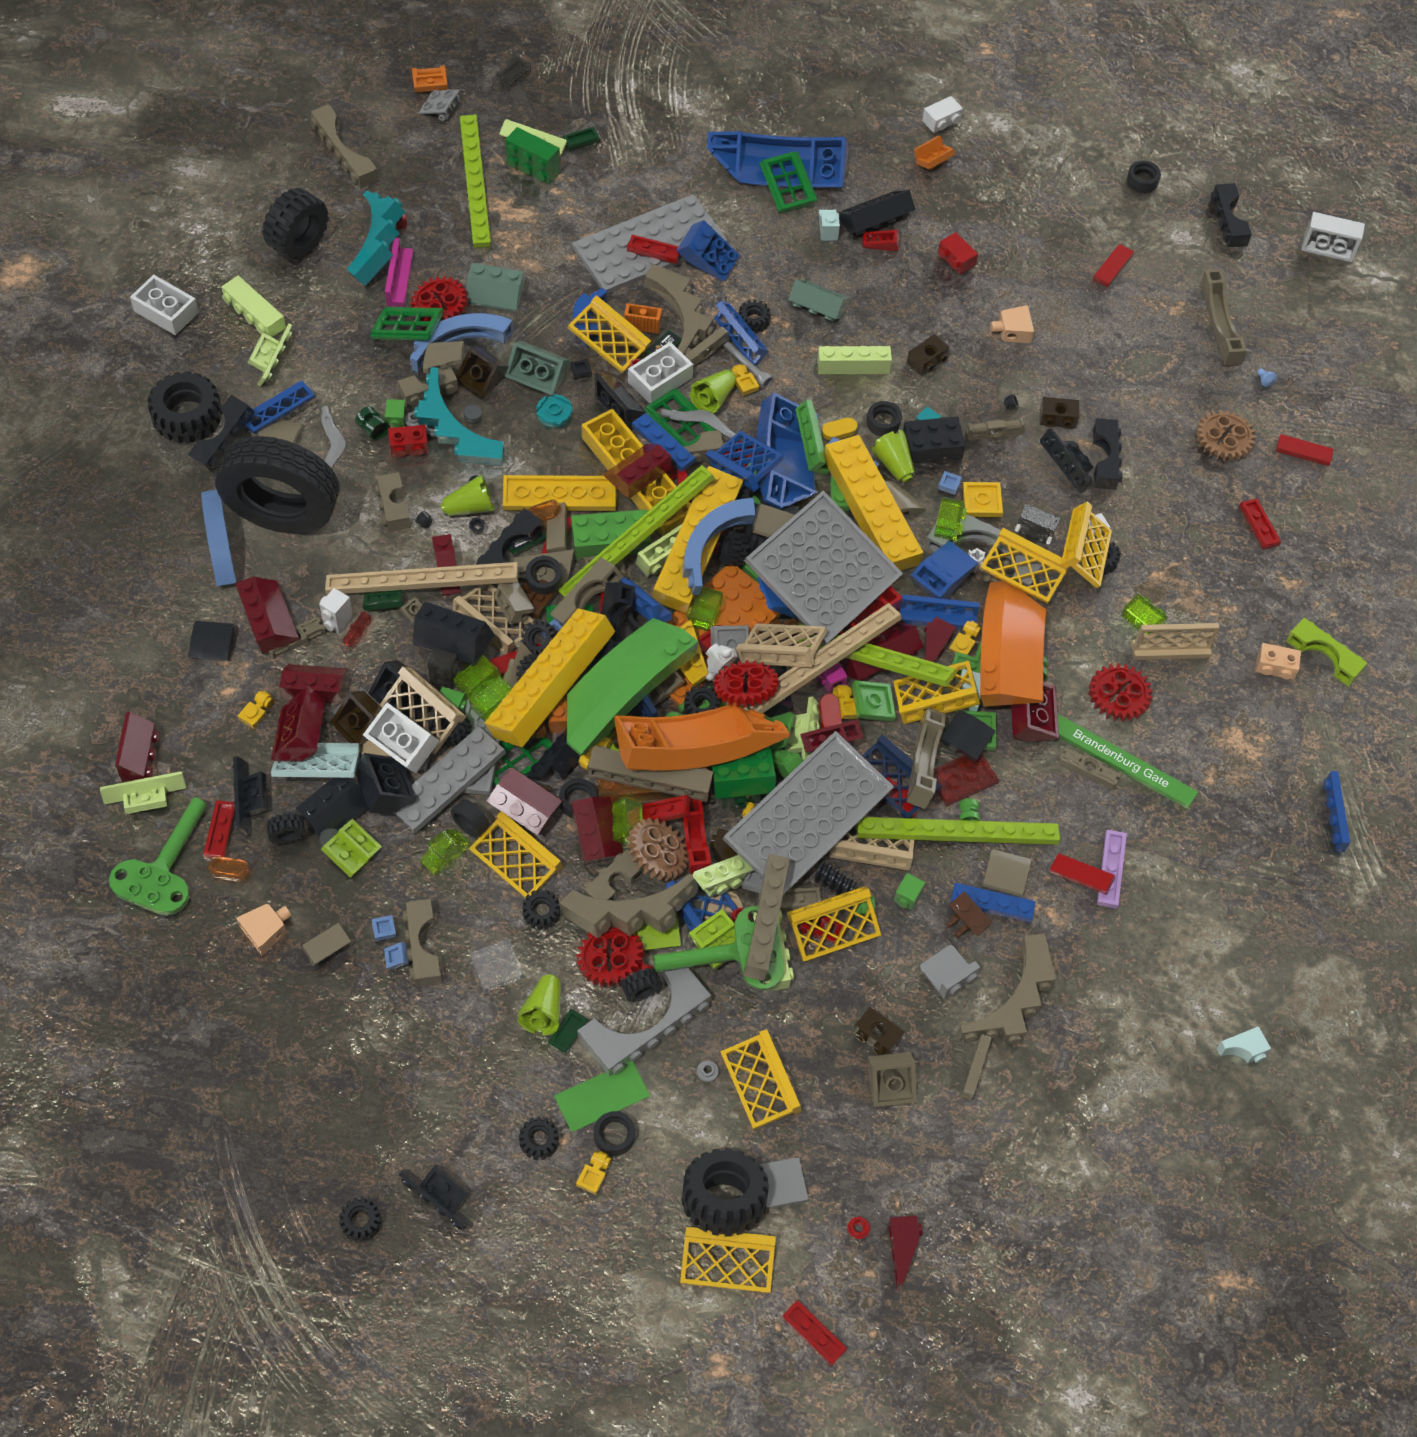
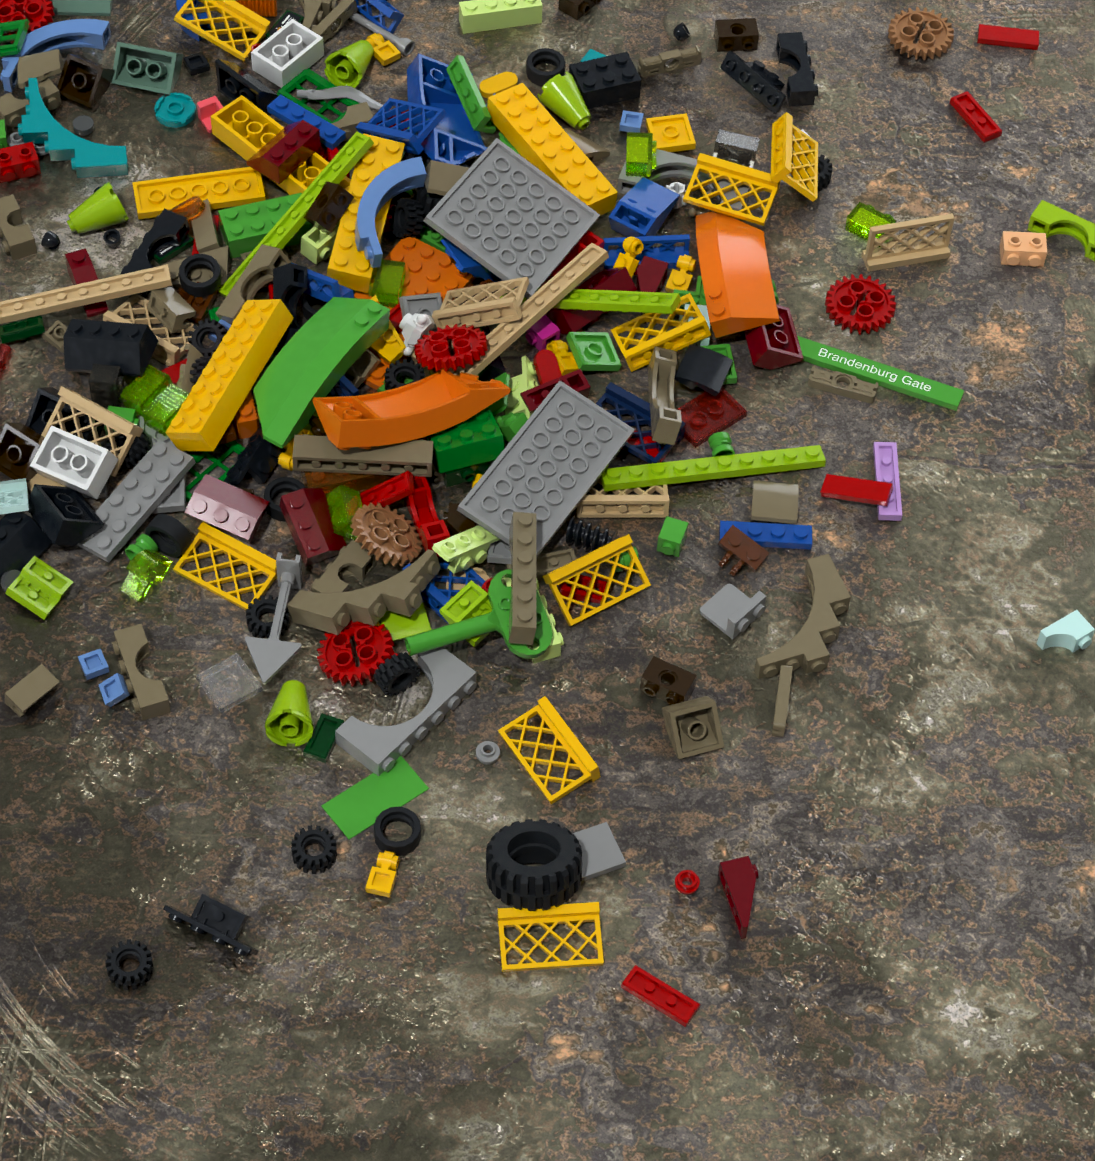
camera: 10 degrees left, 5 degrees down
none -> bright green wheel [125,534,158,566]
none -> coral panel [197,96,223,133]
none -> light grey piece [245,552,303,684]
none -> dark brown brick [304,182,354,233]
none -> yellow plate [613,236,644,278]

